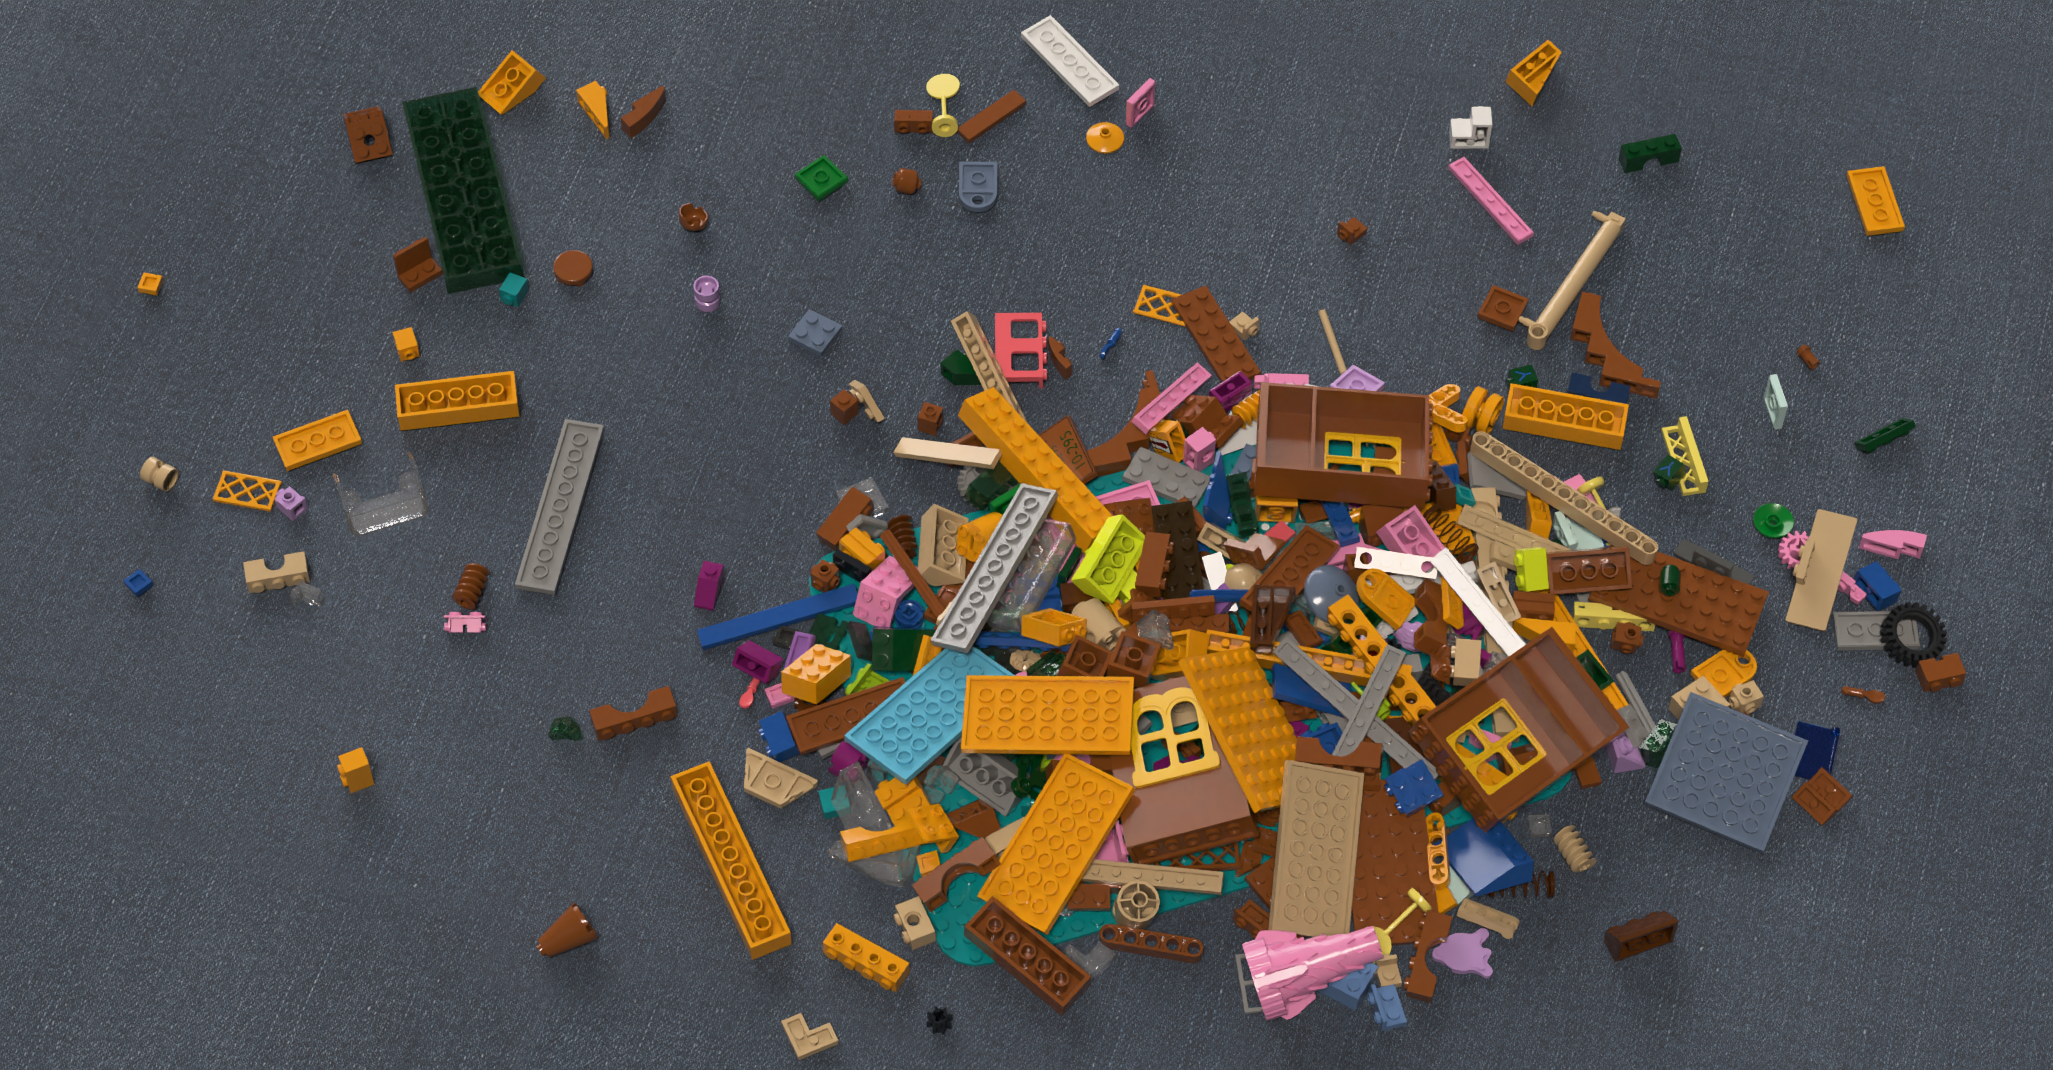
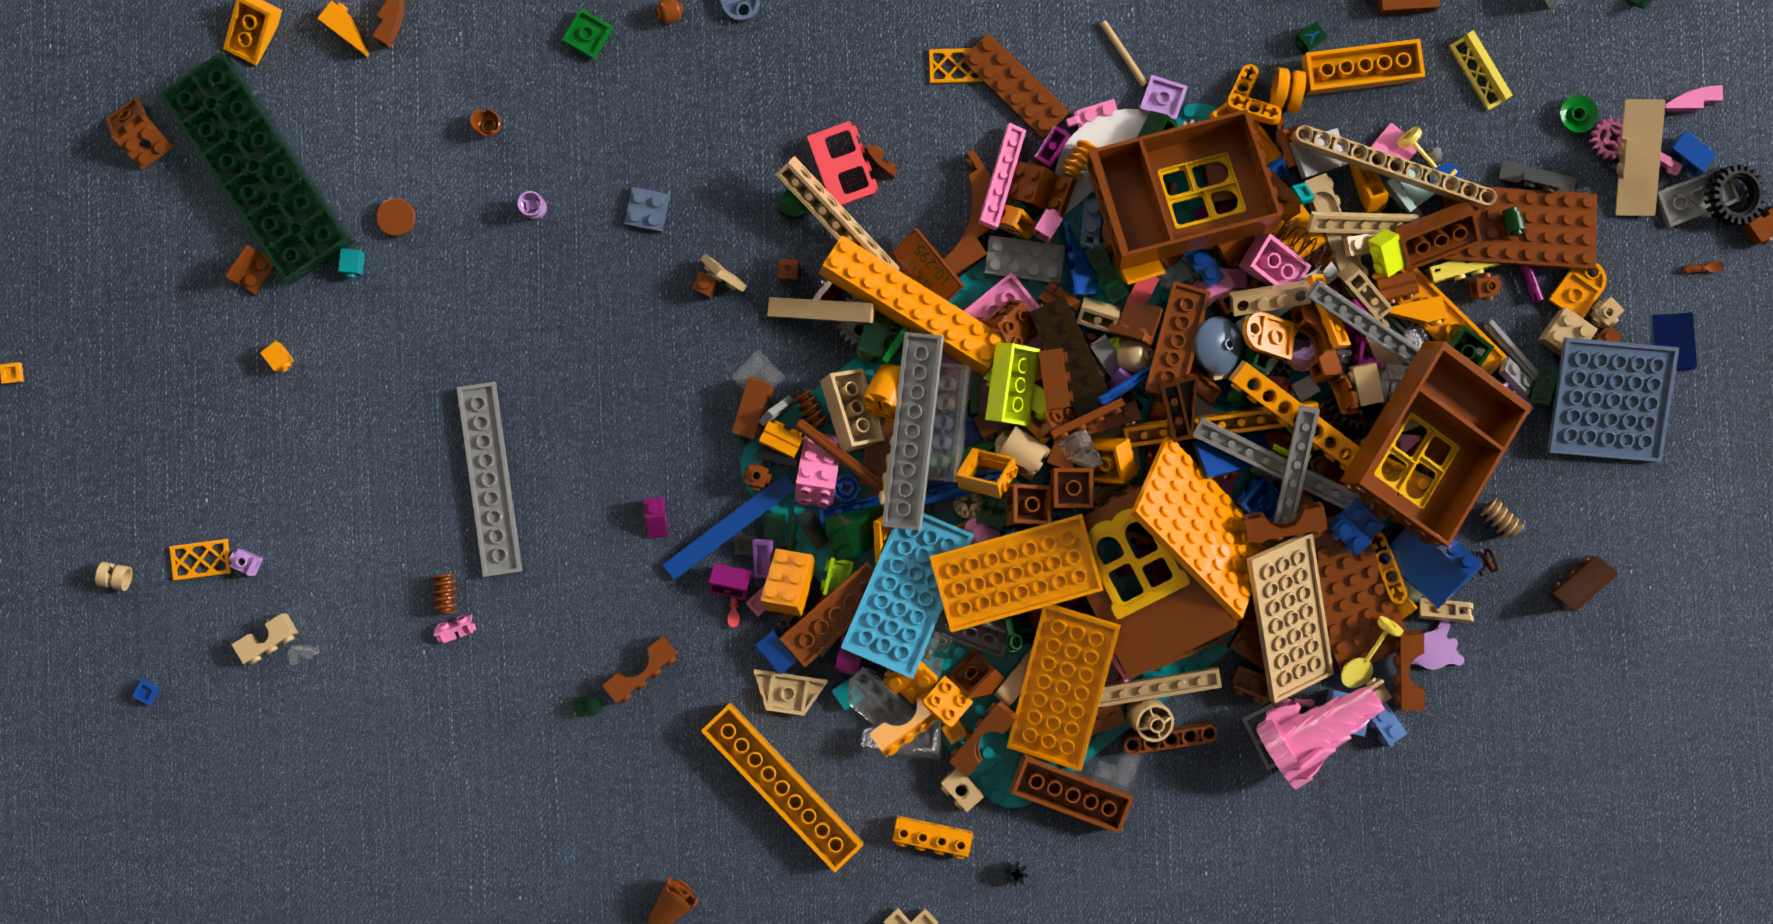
camera: 15 degrees left, 30 degrees up
light orange plate [273,410,362,471] -> none
clear windscreen [332,451,428,536] -> none
light orange brick [337,747,374,793] -> none
light orange brick [395,371,520,431] -> none
blue piece [1100,328,1122,360] -> none
tan bracket [1230,312,1260,340] -> none
dark blue arch [1567,372,1630,404] -> none
dark green brick [1653,454,1686,491] -> none
dark orange slope [1792,767,1854,826] -> none

